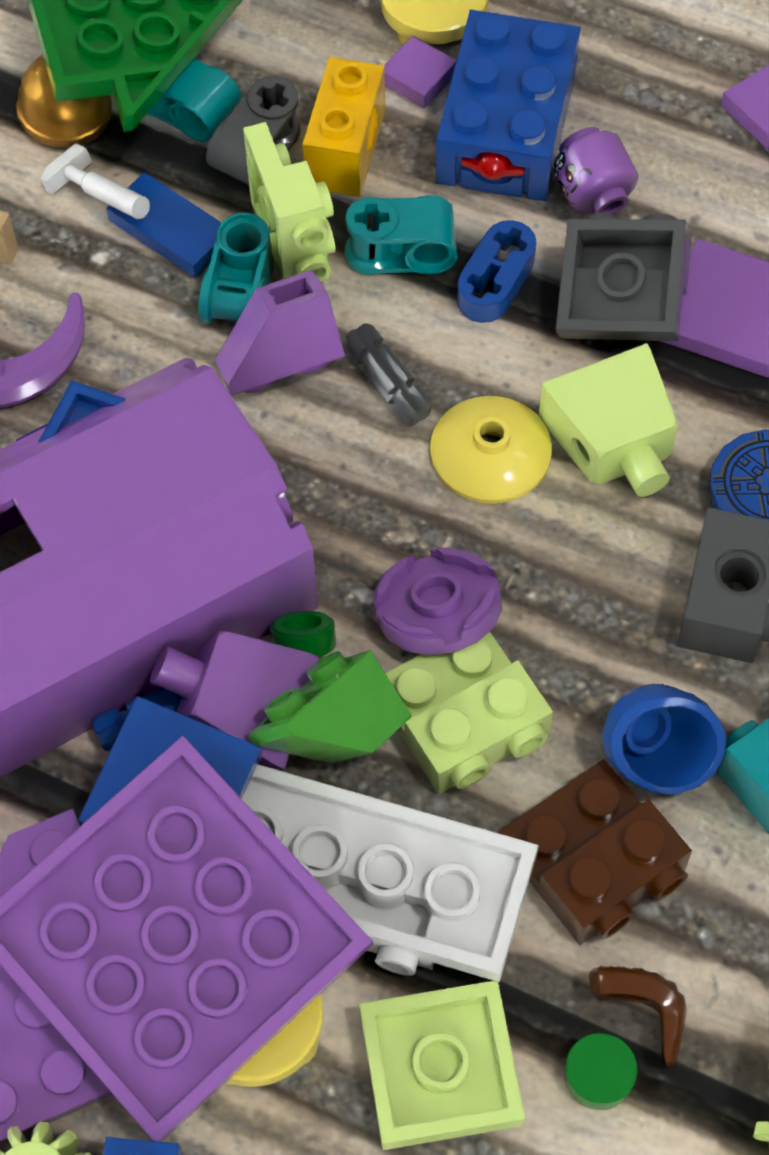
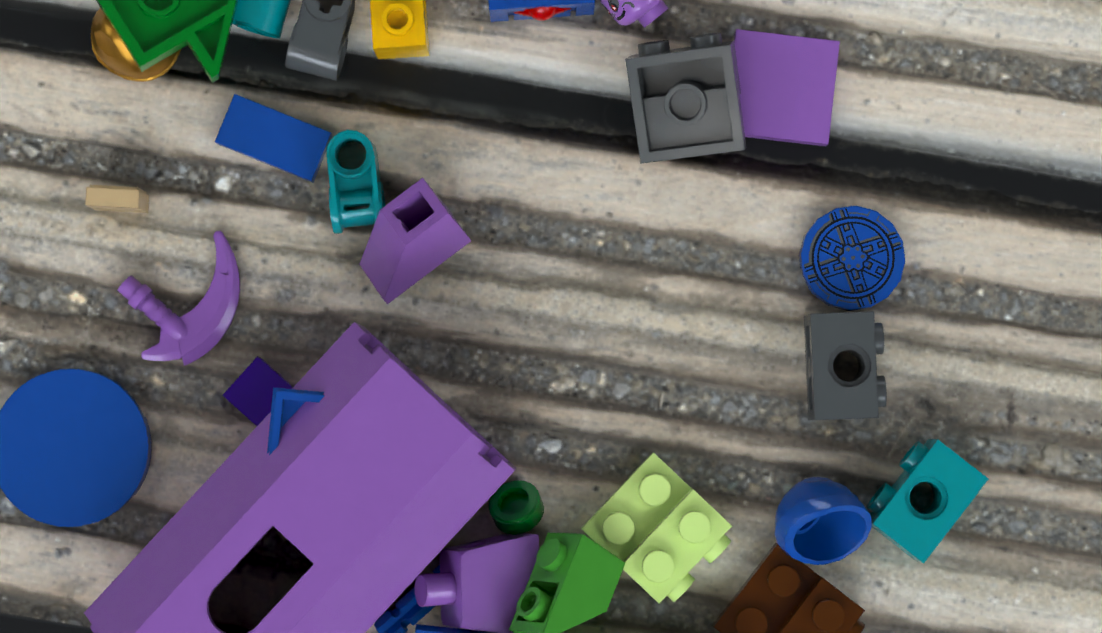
camera: 20 degrees left, 25 degrees up
white piece [40,143,150,219] -> none
yellowish green plate [243,122,336,282] -> none
teal piece [344,195,458,275] -> none
dark grey axle [346,323,432,426] -> none
medium lavender tile [374,548,502,655] -> none
light yellow dish [430,396,552,504] -> none
blue beam [457,220,537,323] -> none
yellowish green torso [539,343,677,497] -> none

